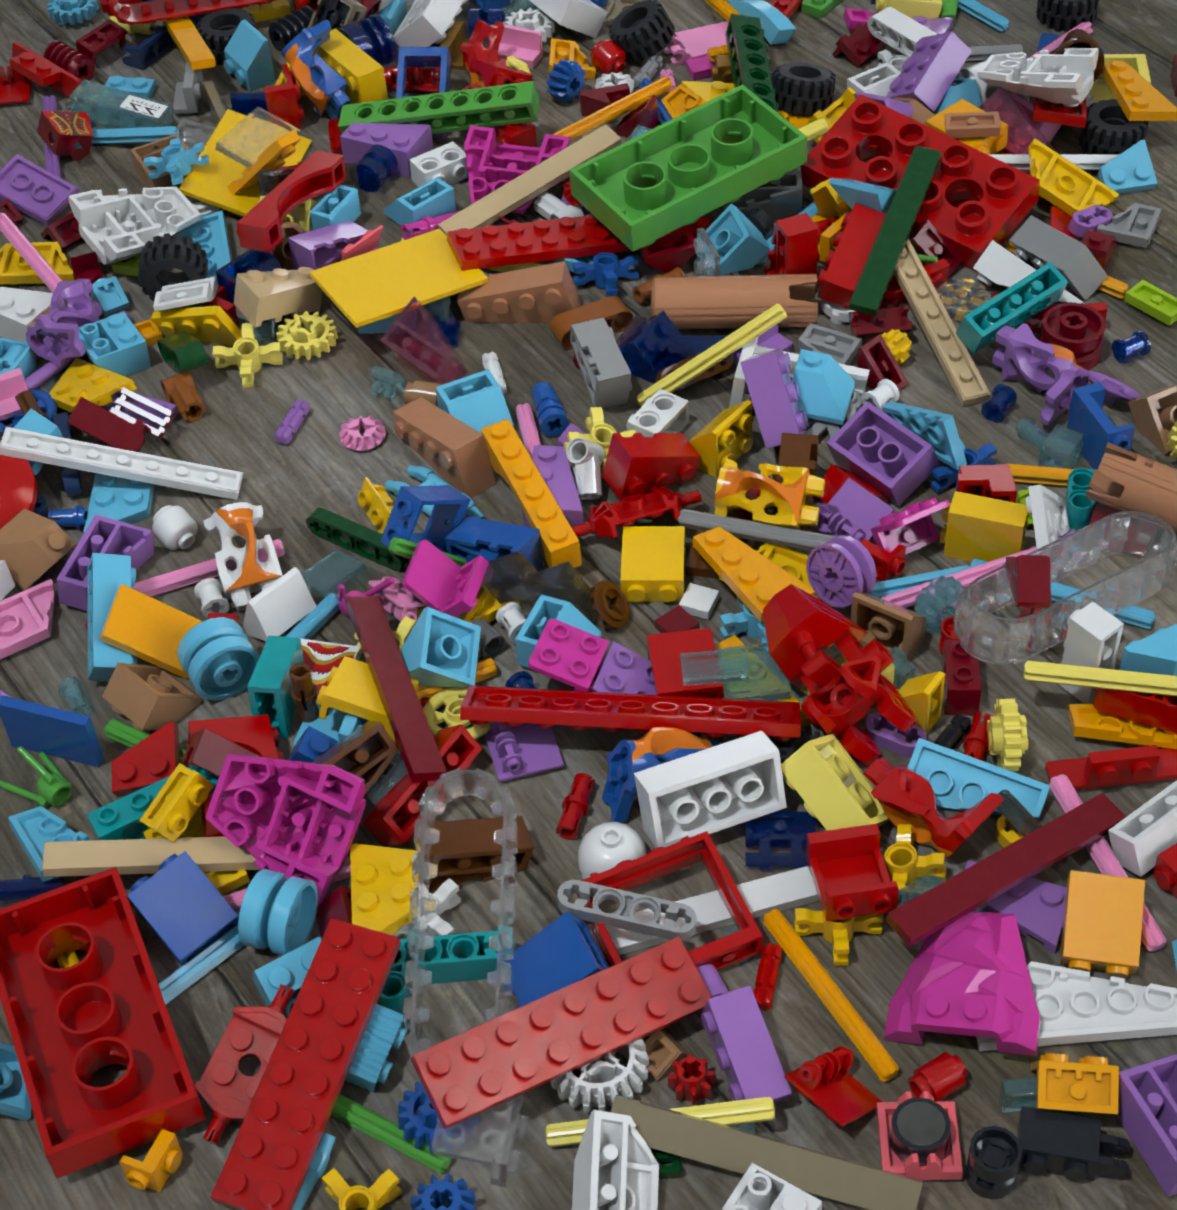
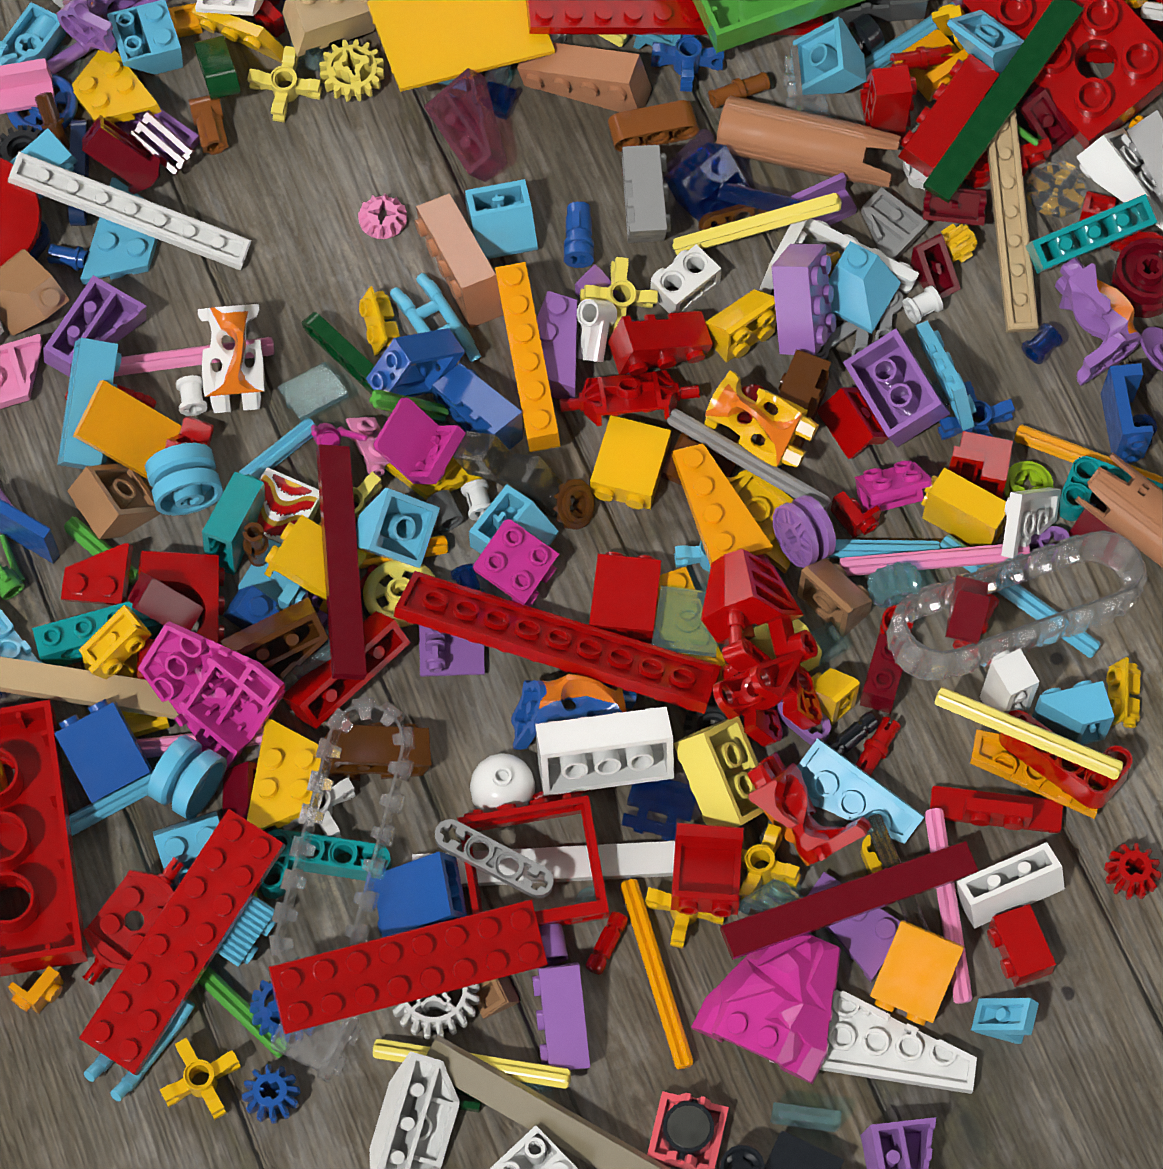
camera: 10 degrees right, 20 degrees up
clear light blue pin [58,677,92,715] -> none
white head [152,505,198,550] -> none
white slope [242,567,317,641] -> none
medium lavender axle [274,399,310,445] -> none
clear light blue tile [369,365,408,401] -> none
medium nougat brick [404,380,443,407] -> none
white axle [482,352,507,395] -> none
bright pink axle [516,403,541,459] -> none
red pin [556,773,595,840] -> none
medium lavender hinge [591,641,656,695] -> none
dark red slope [640,230,698,273] -> none
dark red tile [655,605,700,633] -> none
red gear [668,1054,715,1105] -> none
white tile [679,583,719,620] -> none
clear light blue tile [680,648,749,686] -> none
red hinge [784,1046,882,1127] -> none
medium lavender hinge [812,478,895,542] -> none
red brick [908,1052,967,1101] -> none
light yellow gear [987,698,1028,772] -> none
clear light blue pin [1015,417,1054,452] -> none
light orange bracket [1030,1053,1119,1115] -> none
clear light blue brick [1038,424,1085,469] -> none

